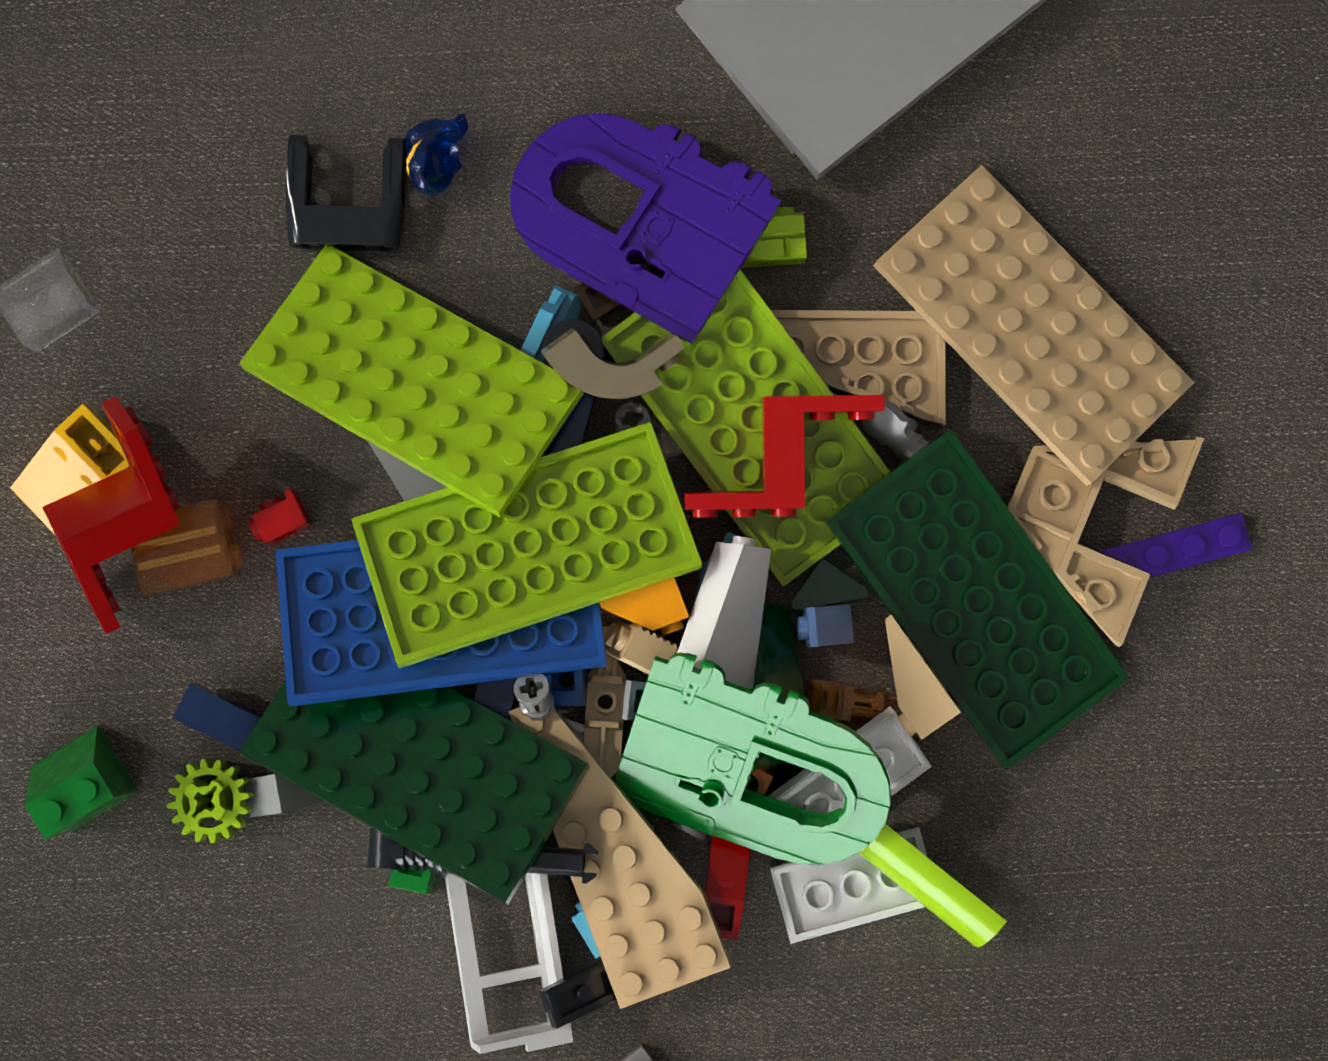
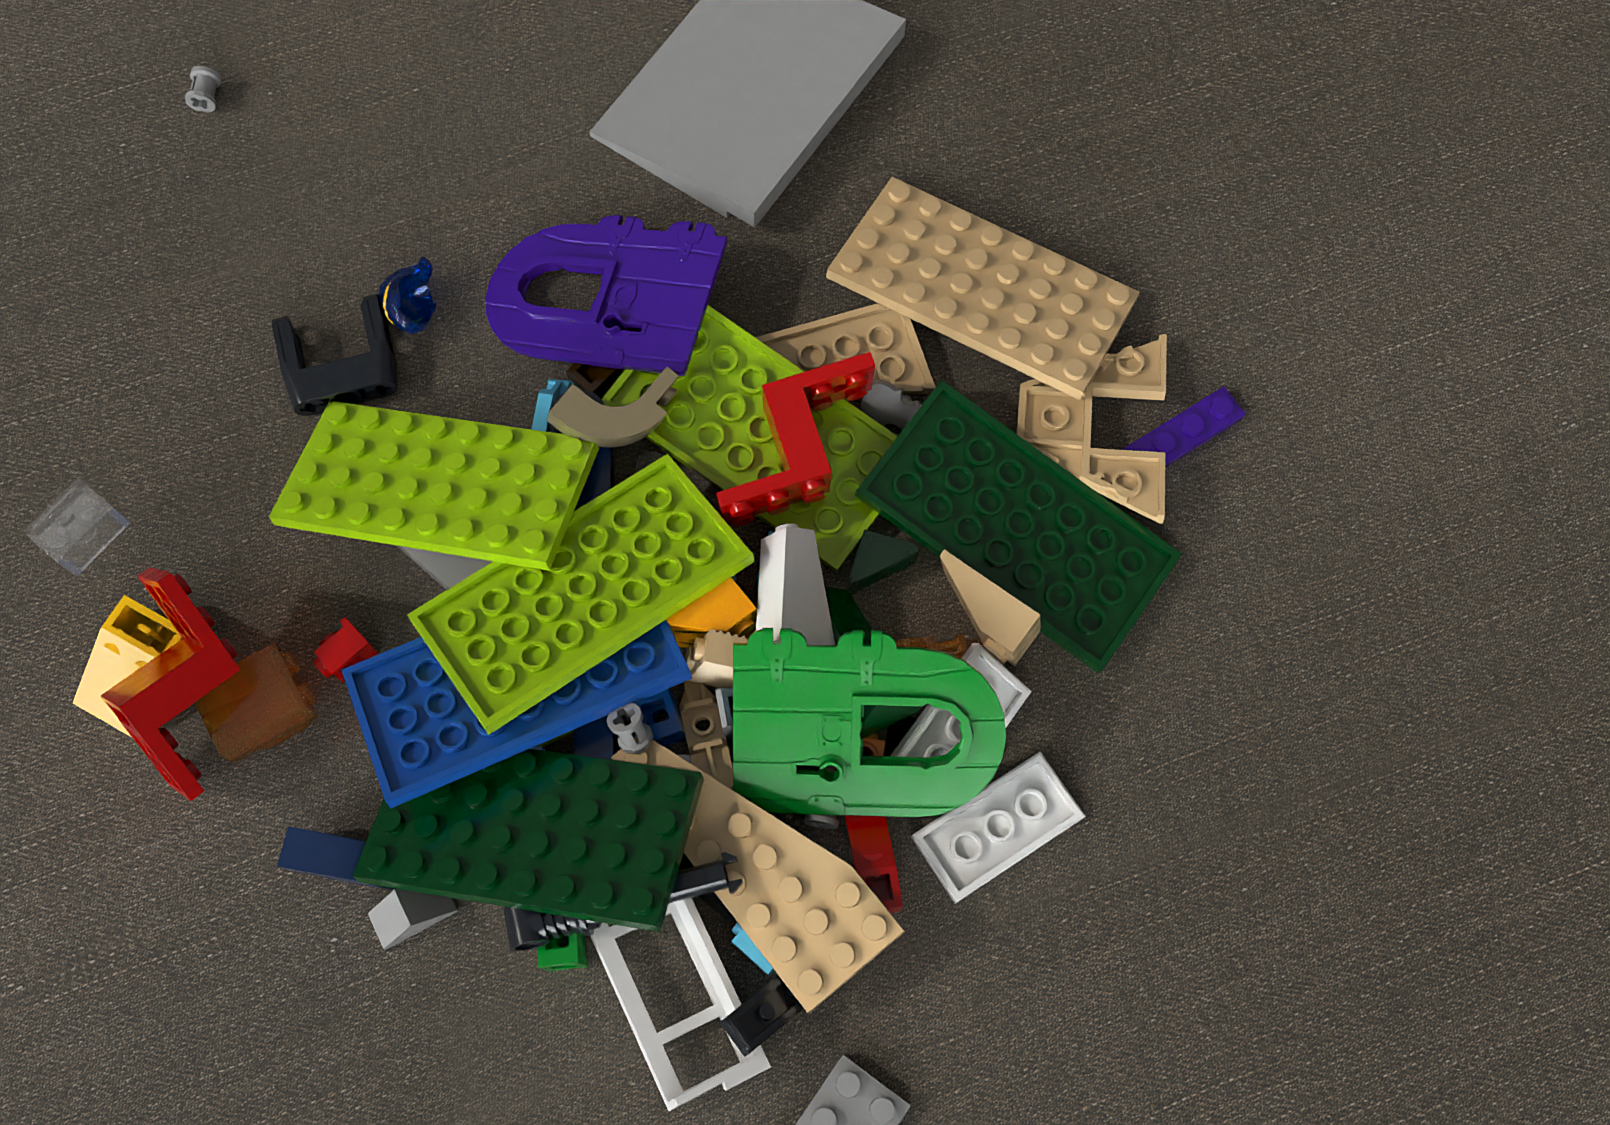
camera: 15 degrees left, 15 degrees down
green slope [24,726,138,840] -> none
lime gear [167,758,254,843] -> none
lime brick [741,207,807,268] -> none
medium blue slope [795,604,854,648] -> none
lime brick [859,824,1007,948] -> none

